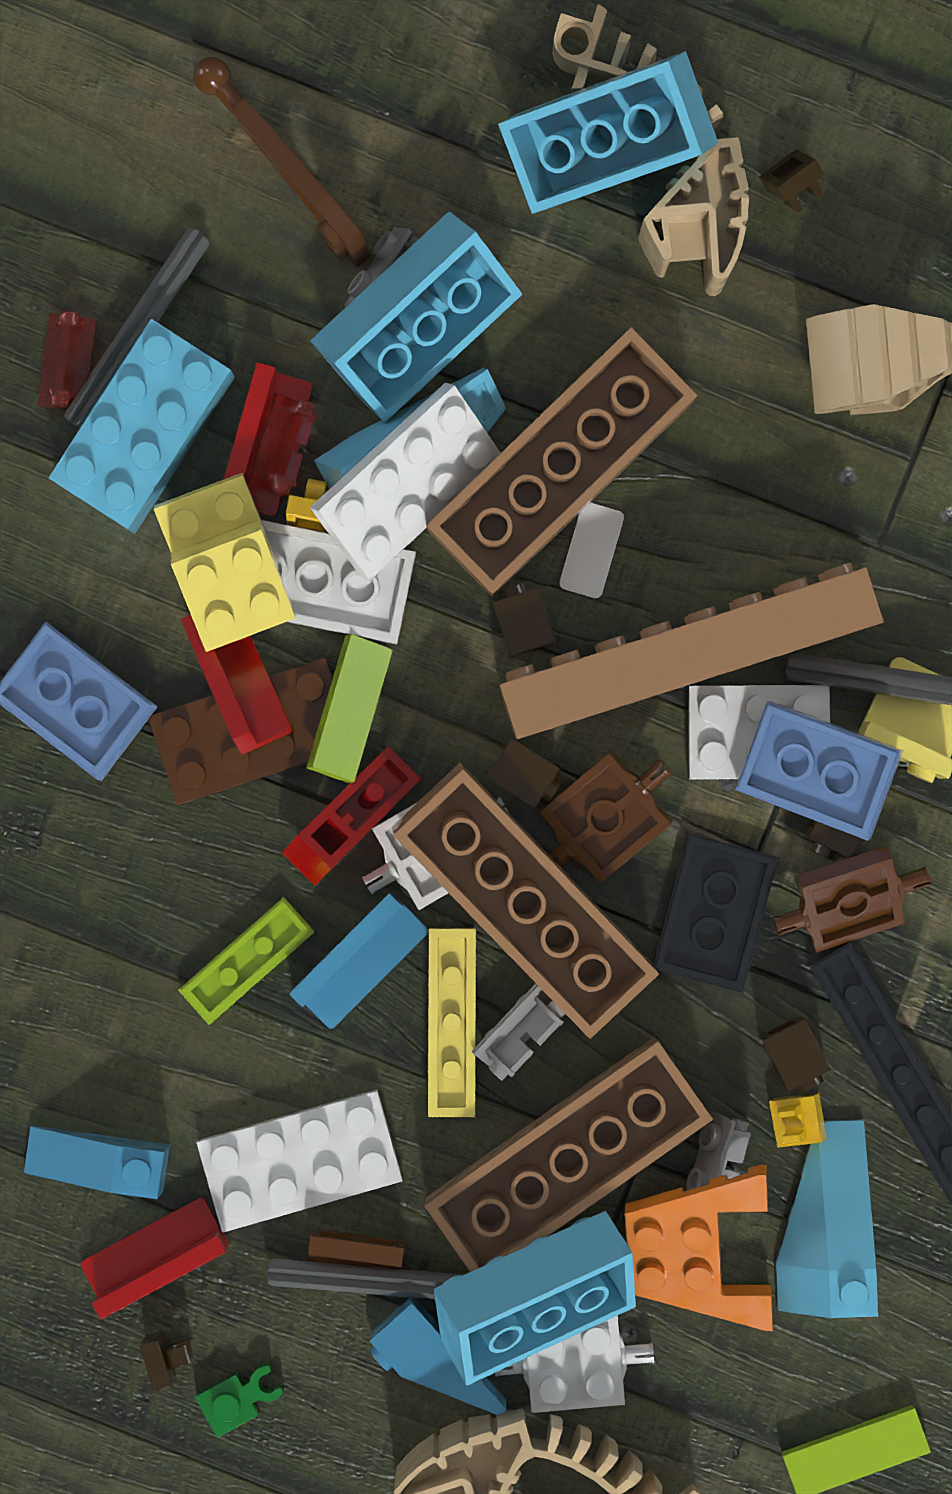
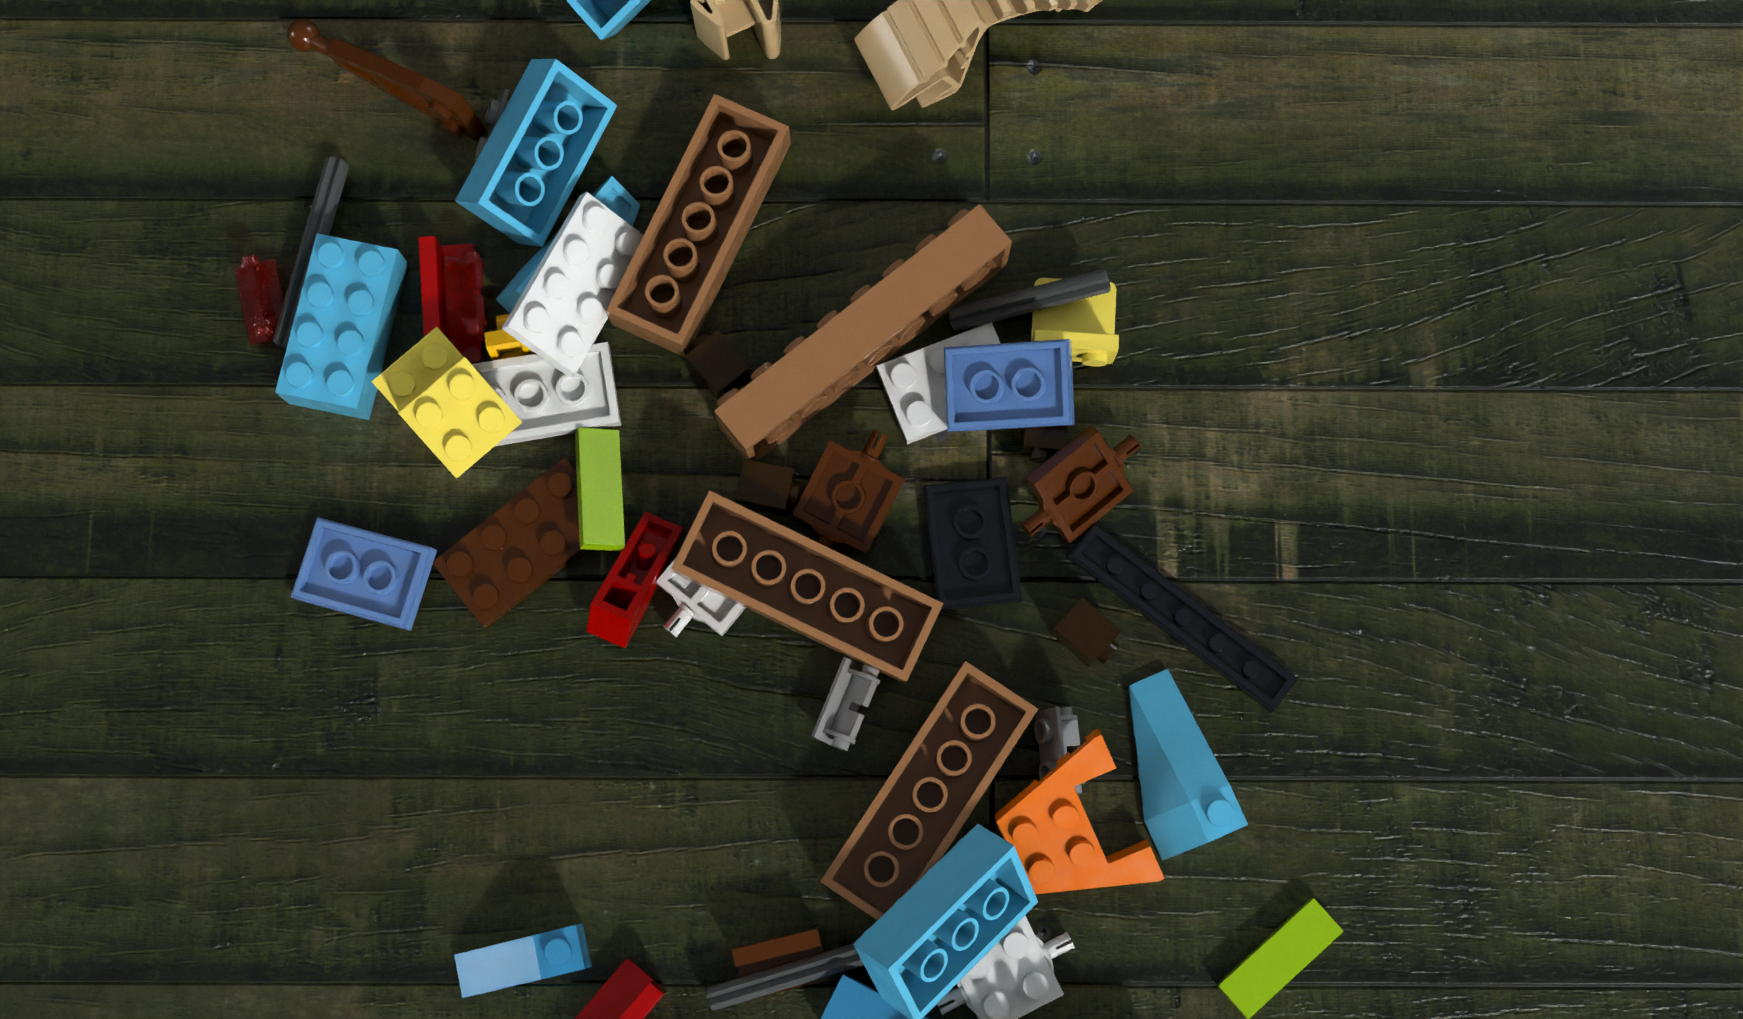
camera: 20 degrees left, 10 degrees down
lime tile [178,896,315,1025] -> none
red panel [180,614,292,755] -> none
white plate [196,1089,403,1233] -> none
dark azure panel [289,891,428,1029] -> none
light yellow plate [428,928,476,1117] -> none
white sticker [559,503,624,598] -> none
yellow tile [769,1093,827,1148] -> none

